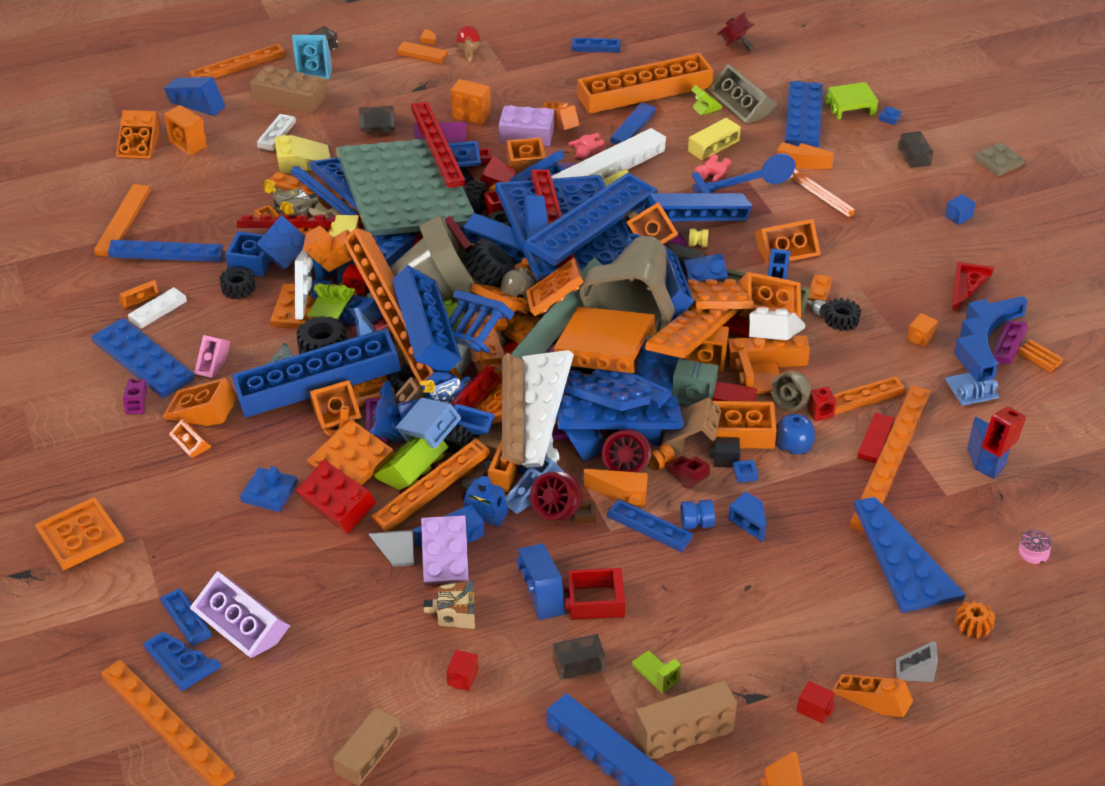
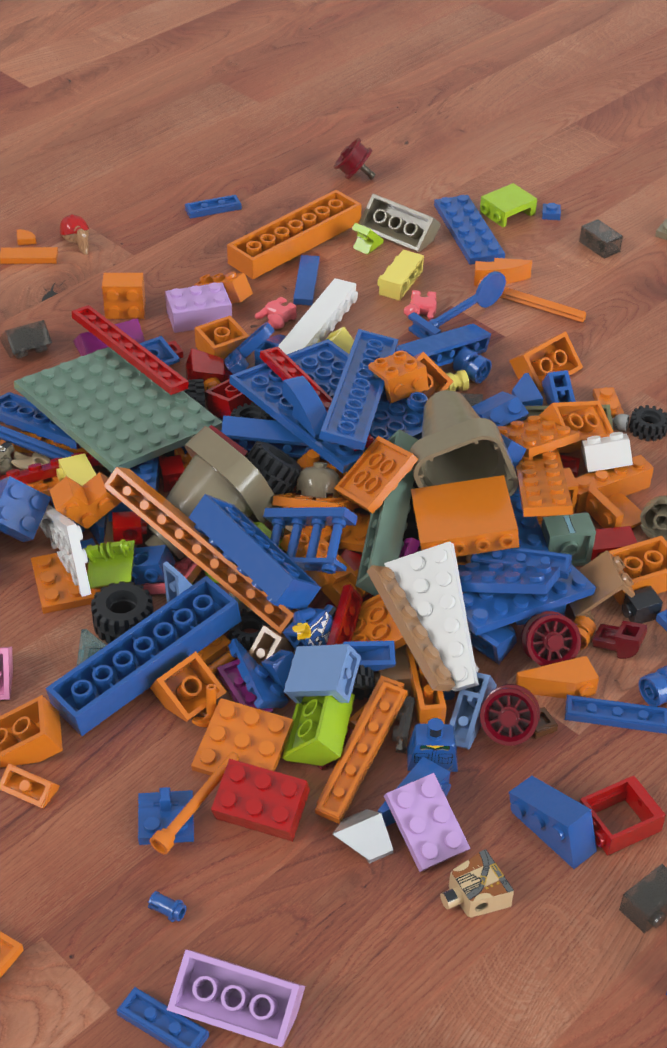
camera: 25 degrees left, 0 degrees up
red brick [446,649,479,691] -> none
none -> blue pin [148,891,187,922]
none -> orange piece [149,752,239,854]
none -> orange bracket [368,351,429,403]
none -> blue wheel [453,347,492,384]
none -> blue slope [512,373,543,406]

